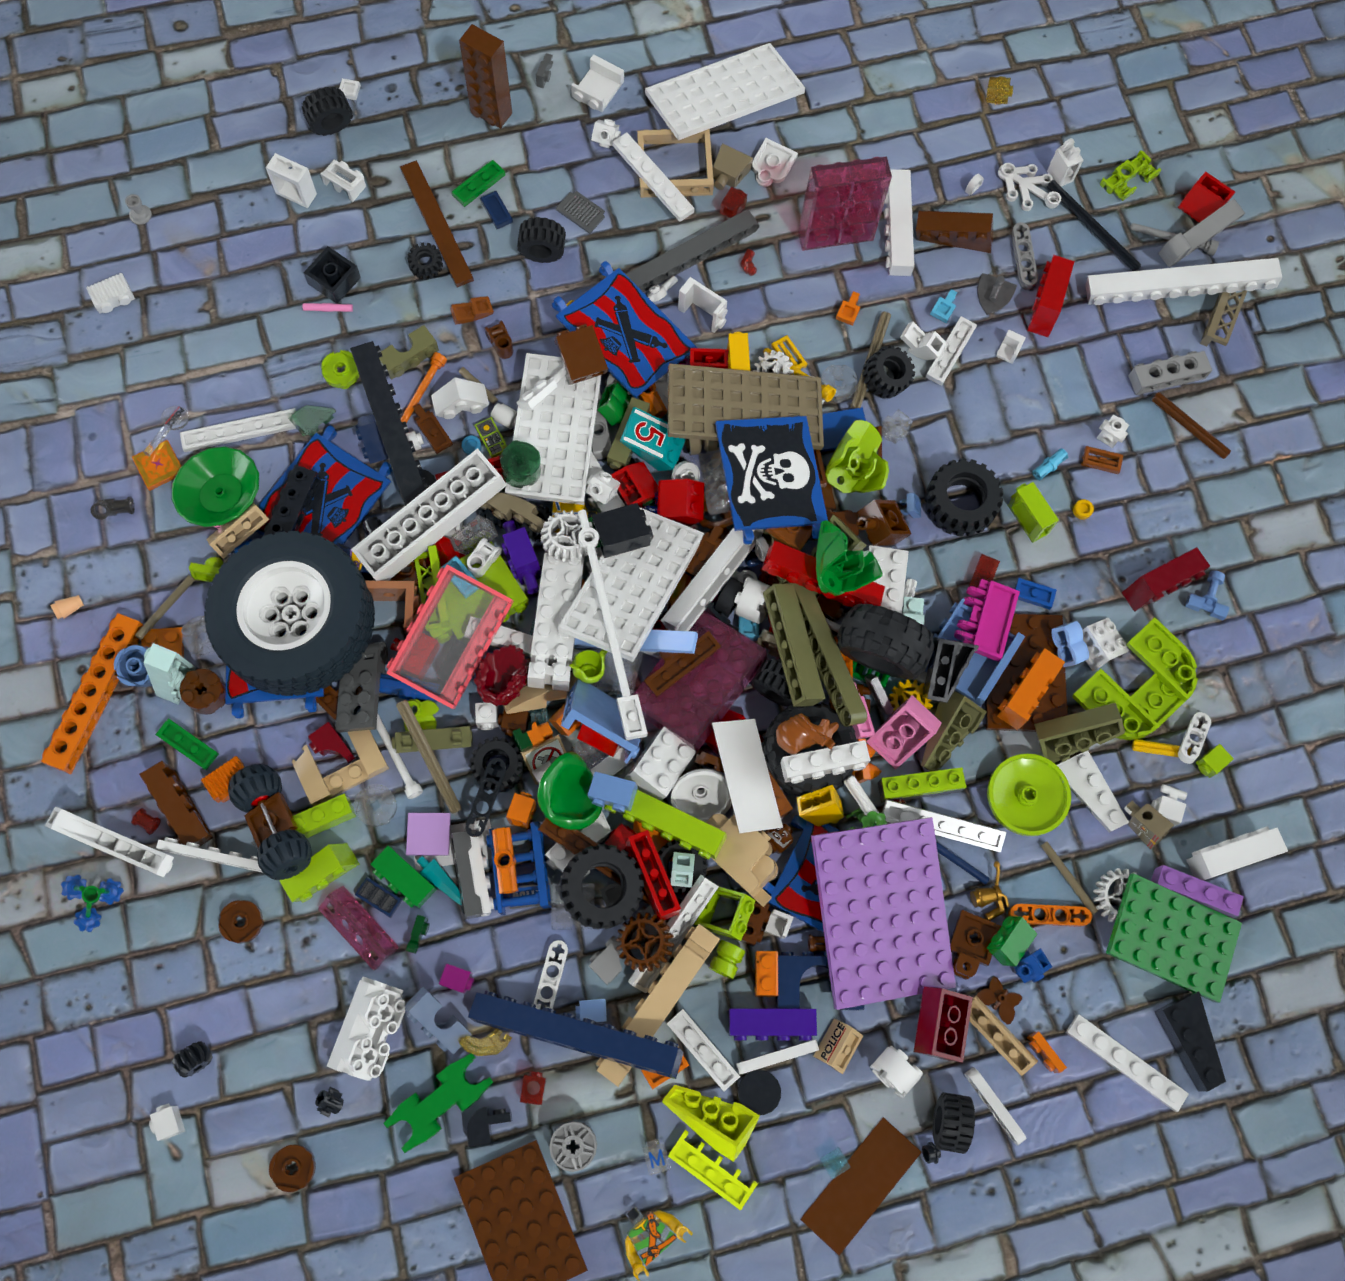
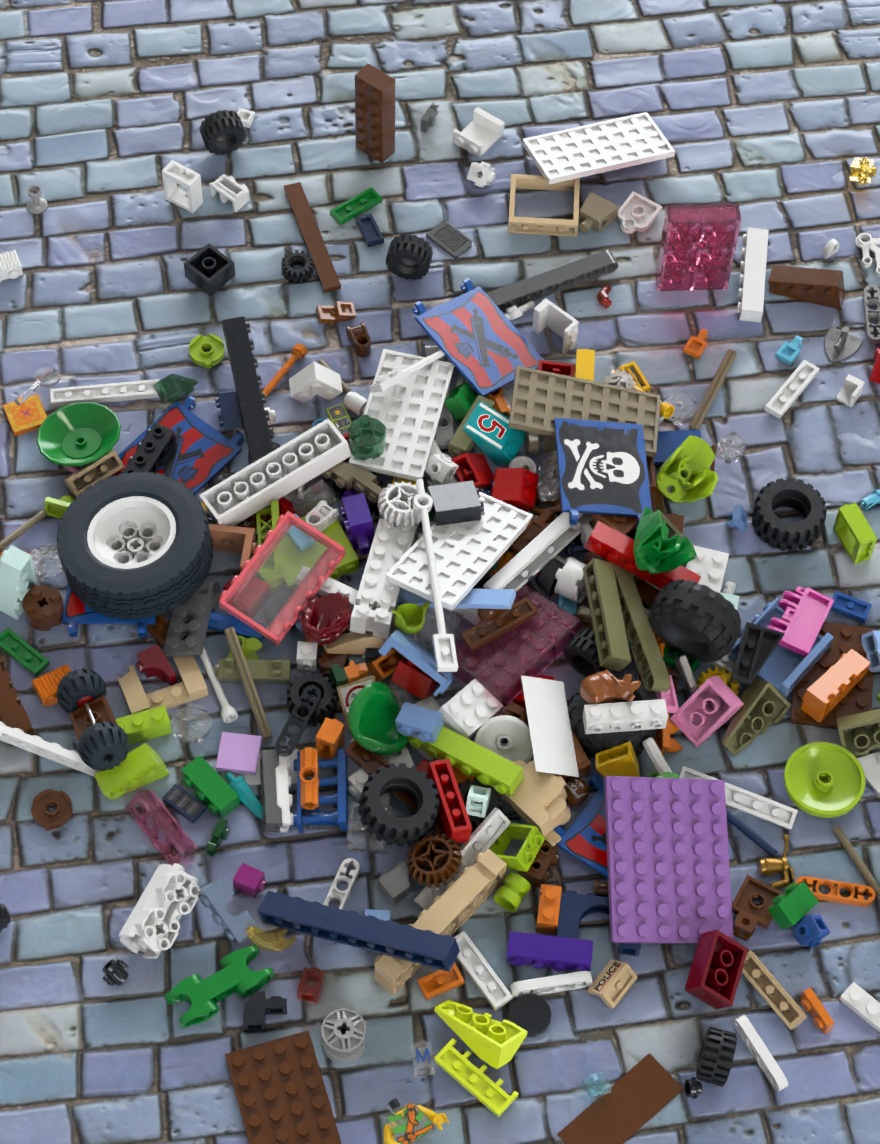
camera: 10 degrees right, 15 degrees down
reddish brown plate [269,1144,316,1192] -> none
bright pink piece [303,303,353,312] -> none
olive arch [379,325,439,380] -> none
reddish brown hinge [413,403,453,454] -> none
reddish brown panel [554,324,608,385] -> none
white plate [612,133,694,222] -> none
clear red brick [720,186,748,218] -> none
white panel [764,909,794,939] -> none
reddish brown brick [856,500,911,546] -> none
black tyre [862,345,915,399] -> none
white brick [870,1046,923,1098] -> none
lime piece [878,767,966,803] -> none
white brick [900,322,947,360] -> none
clear red plate [968,554,1000,591] -> none
reddish brown piece [976,977,1022,1025] -> none

